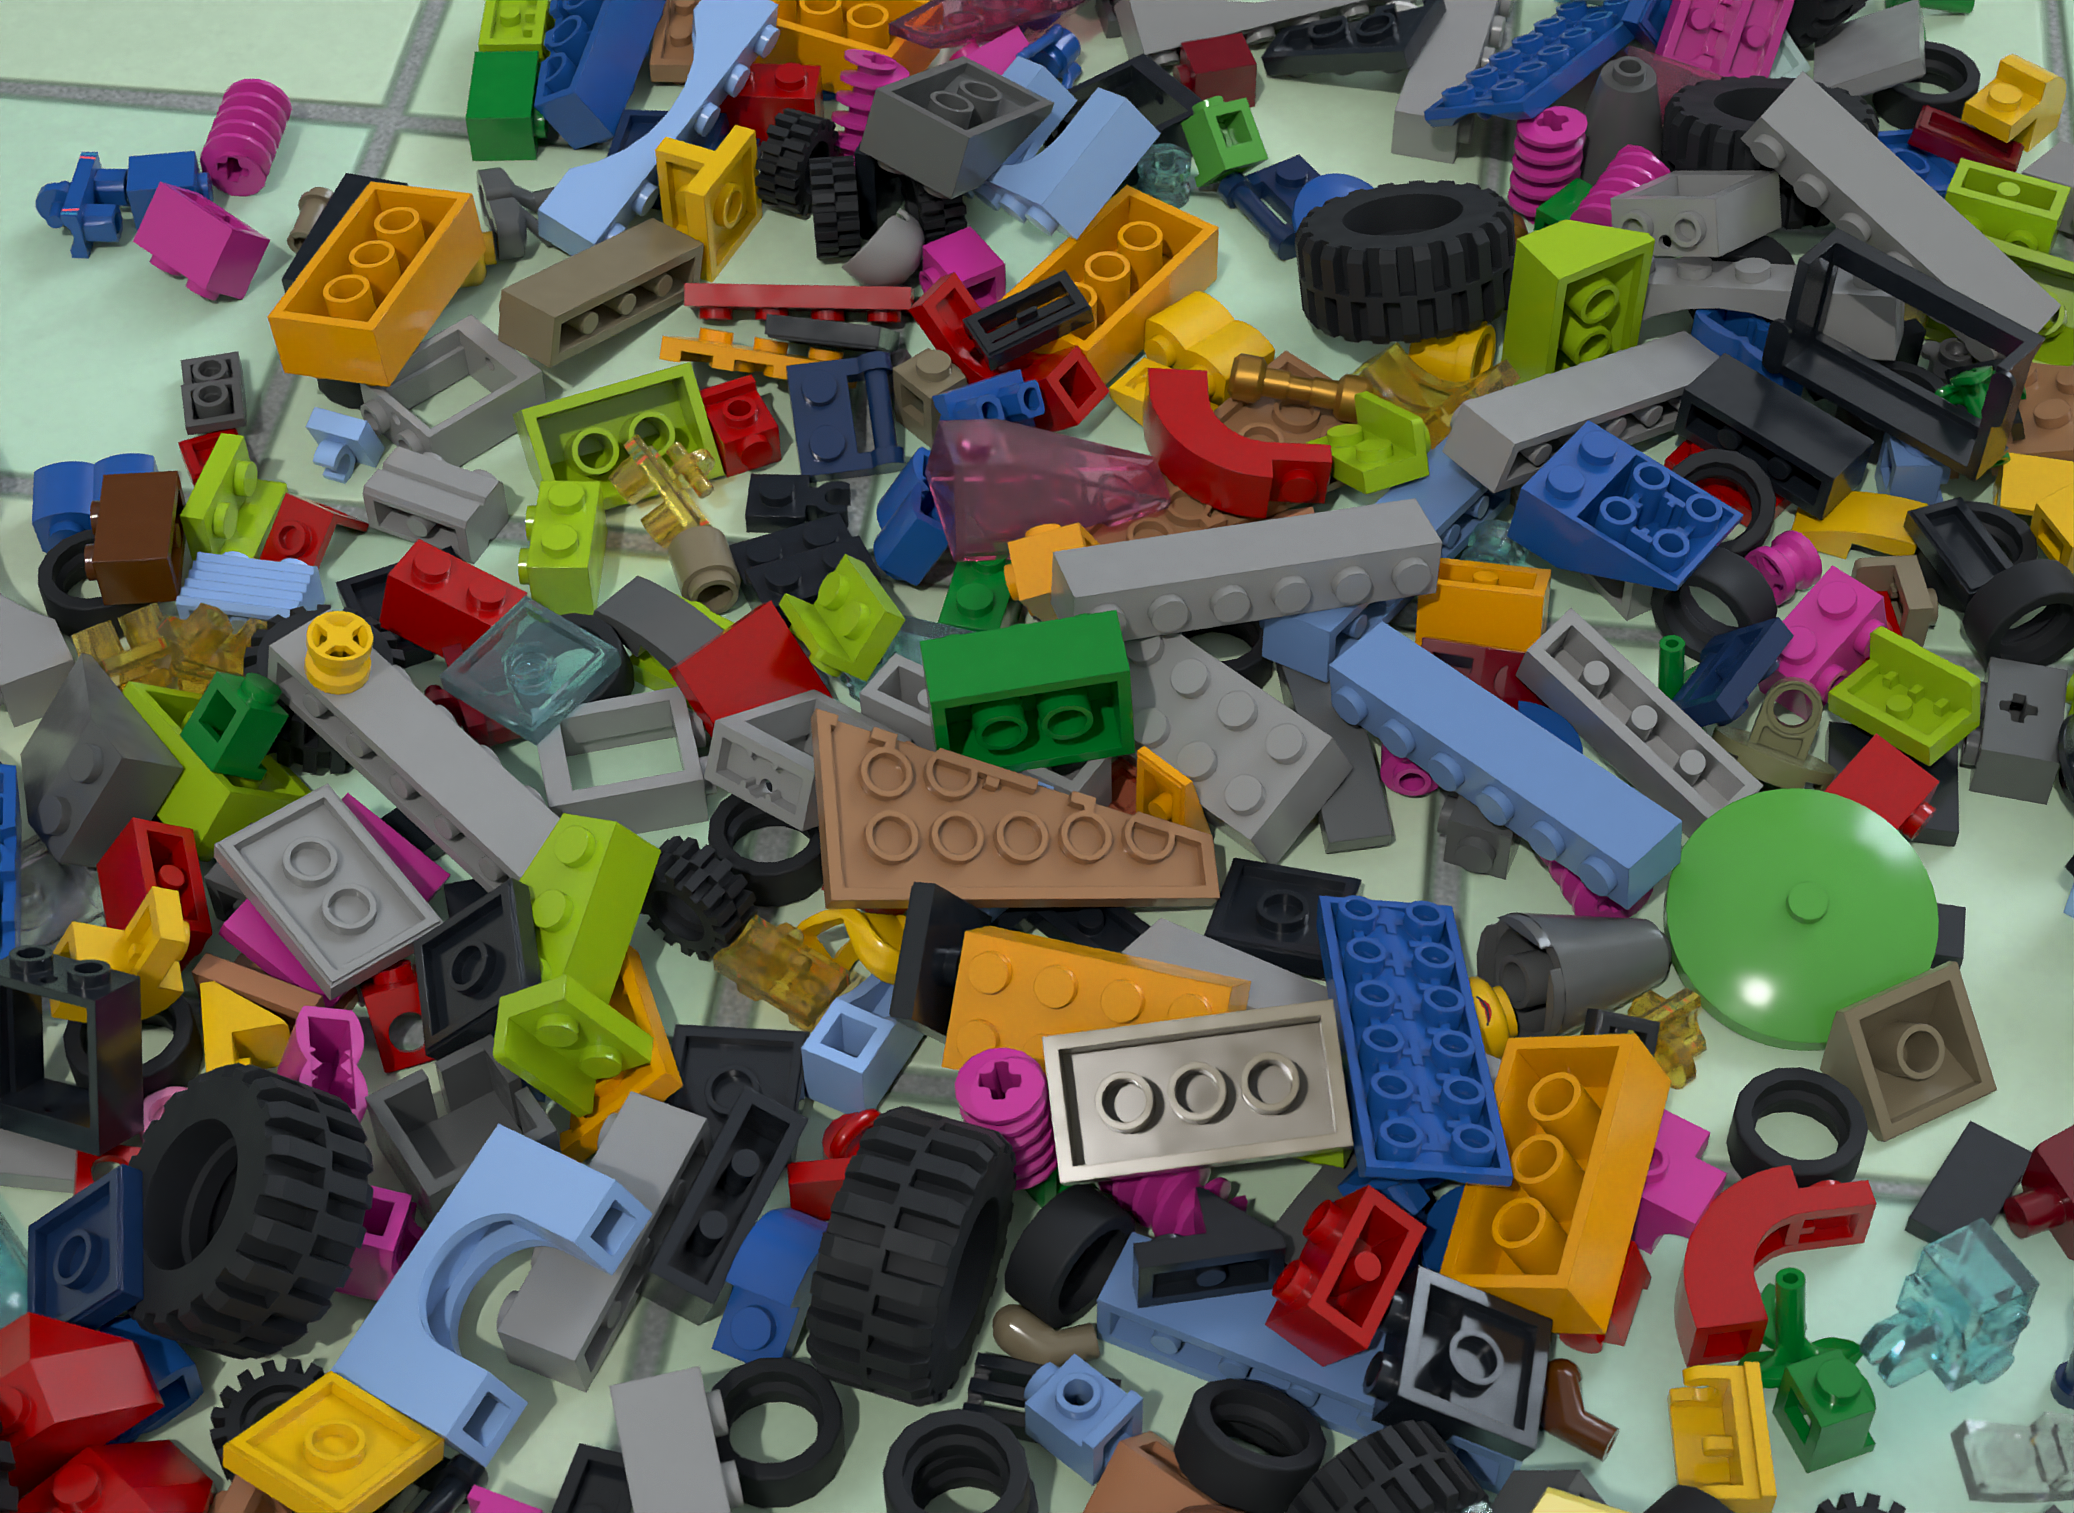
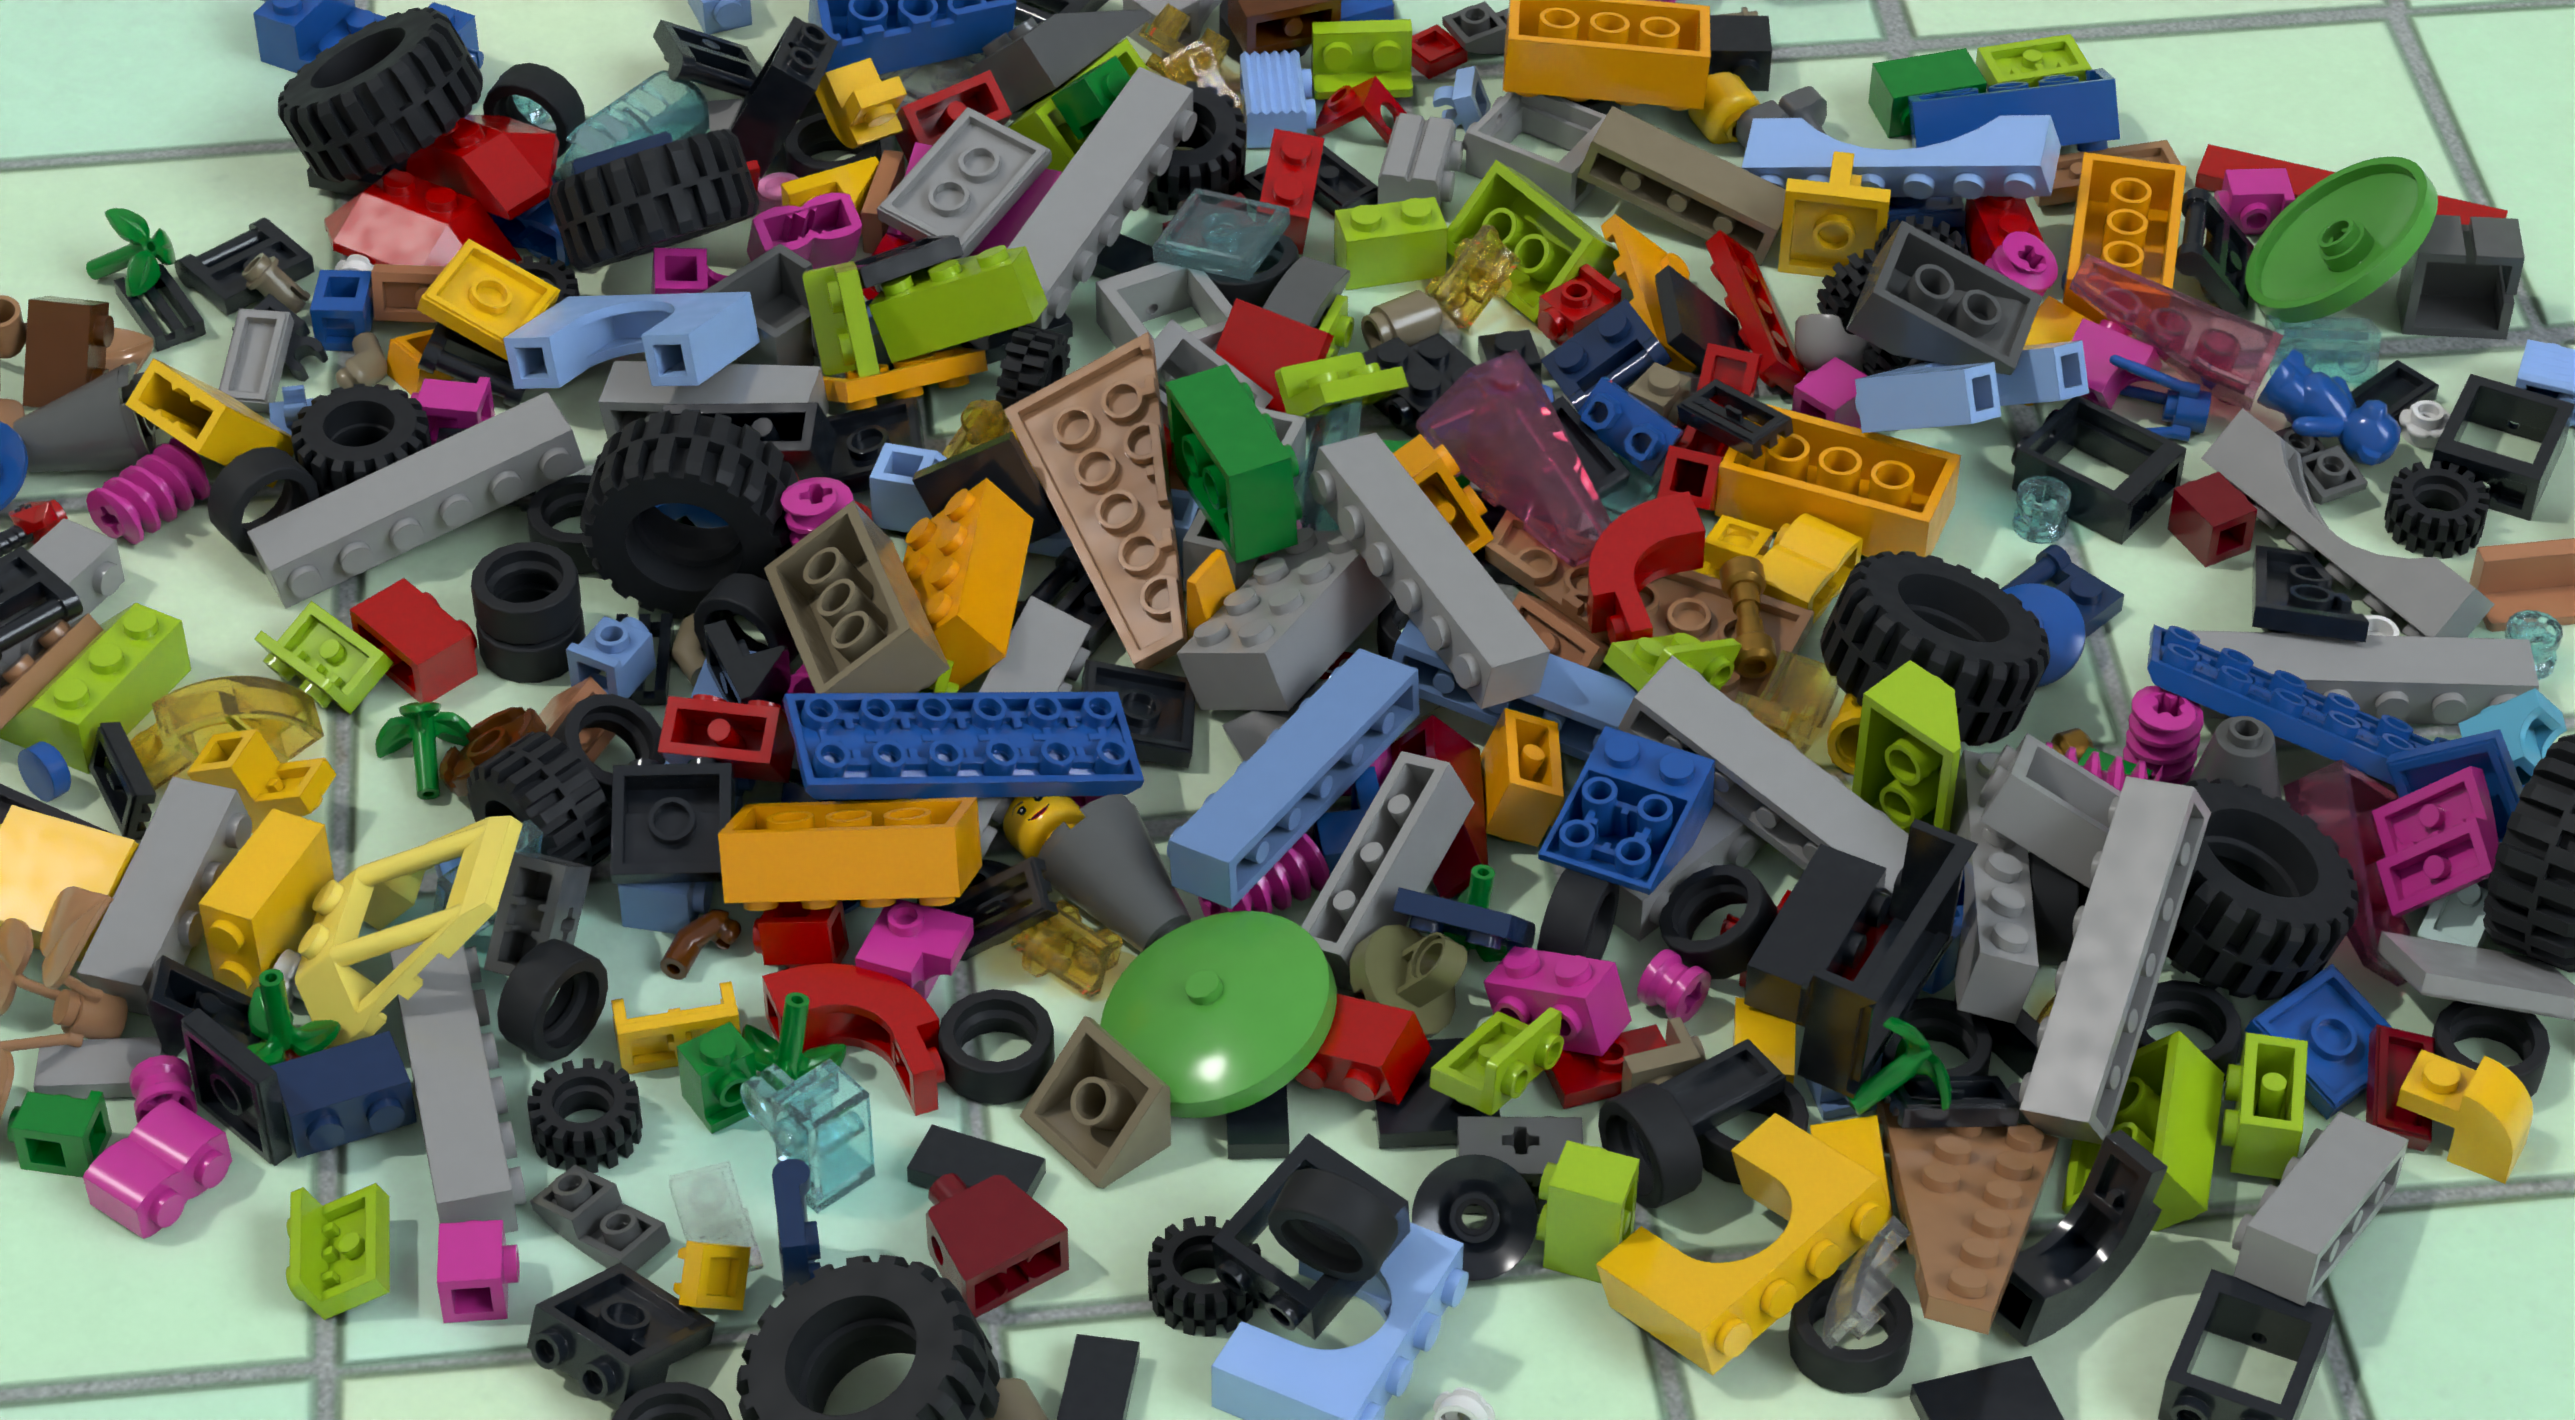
camera: 75 degrees right, 5 degrees down
yellow wheel [304,611,374,695] -> none
bright green brick [1181,96,1268,188] -> none

